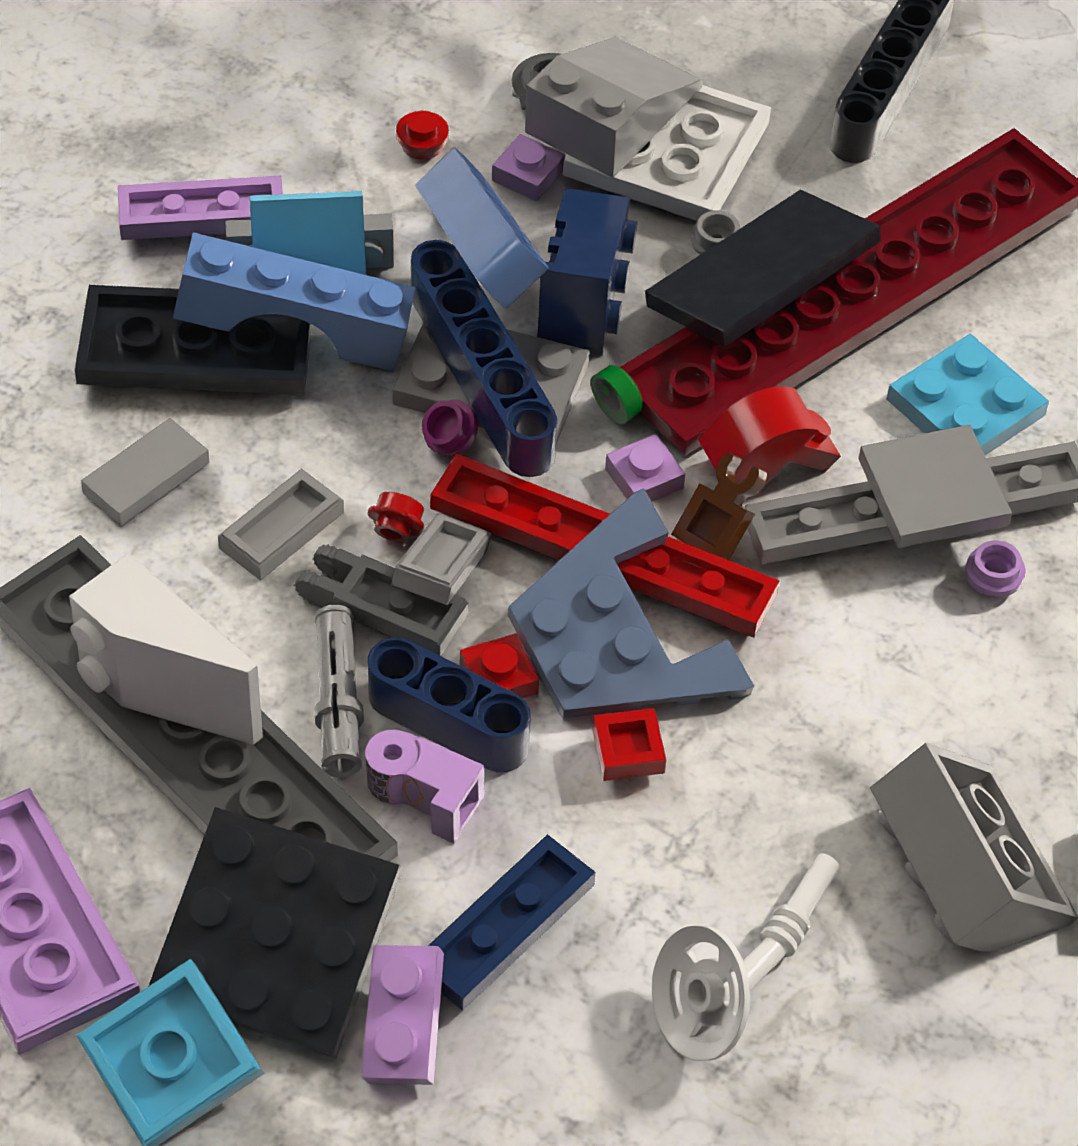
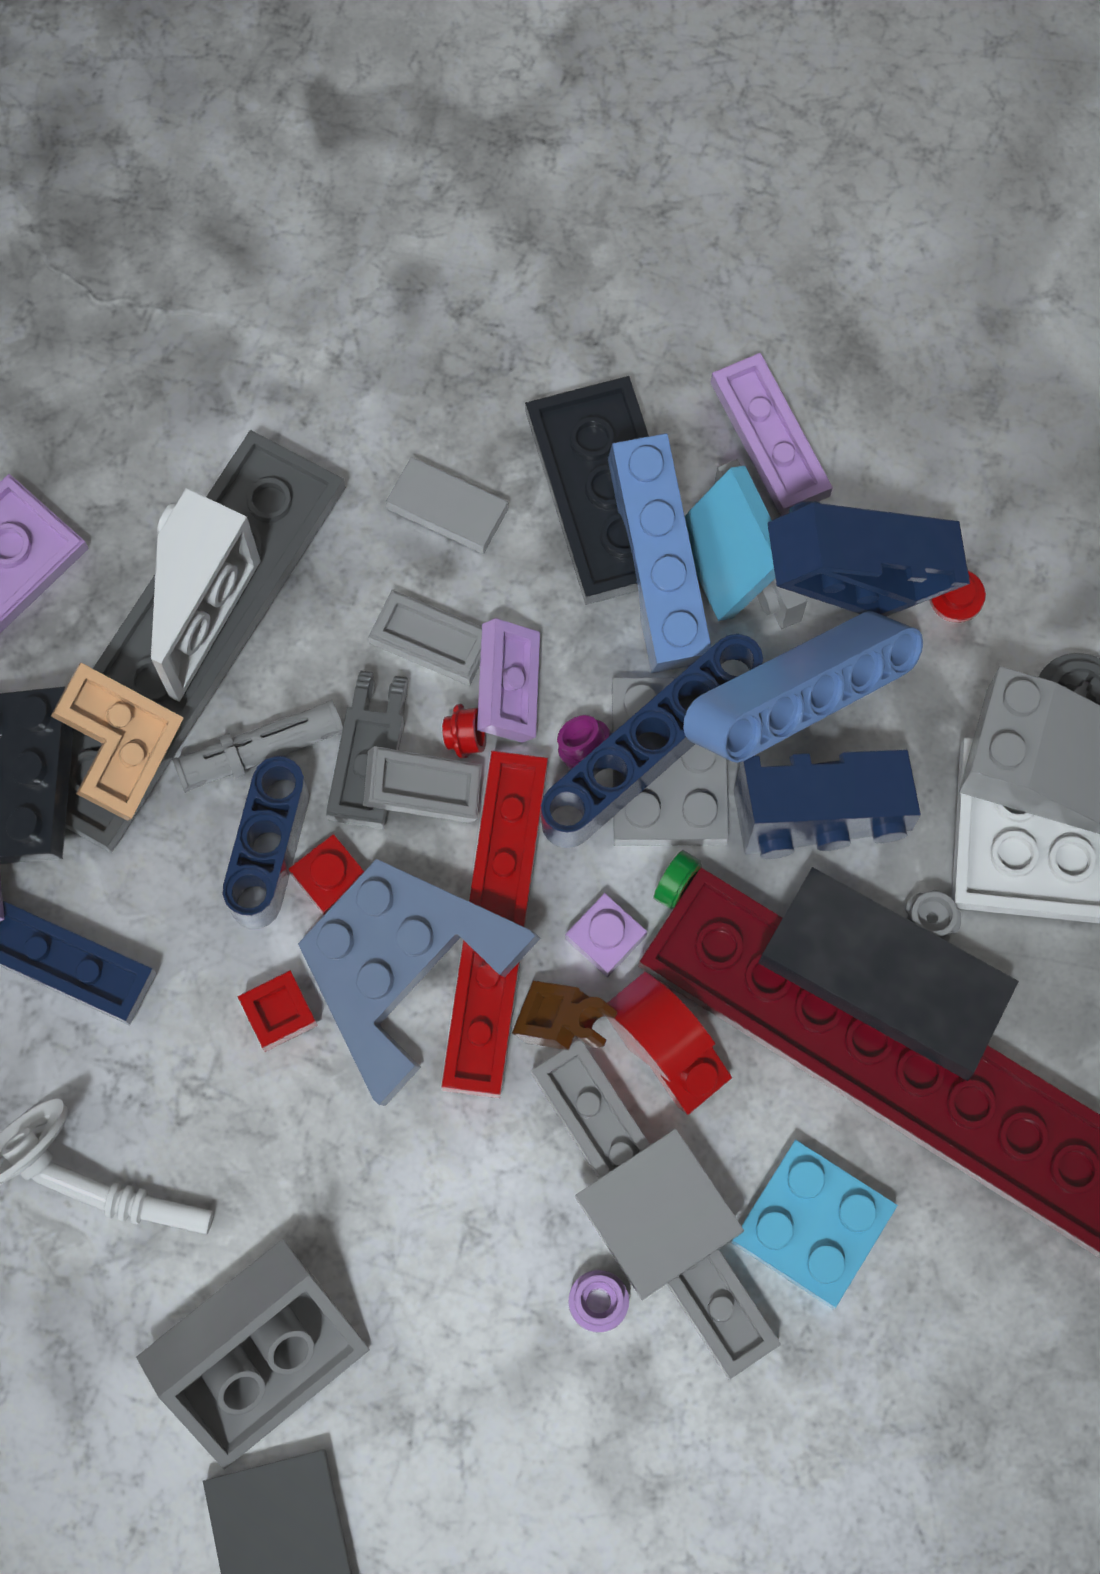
camera: 75 degrees right, 20 degrees up
lavender leg [365,729,485,844] -> none
lavender plate [492,134,566,201] -> none
none -> light nougat plate [51,663,184,821]
none -> lavender plate [477,618,540,742]
none -> dark blue wedge [767,501,970,617]

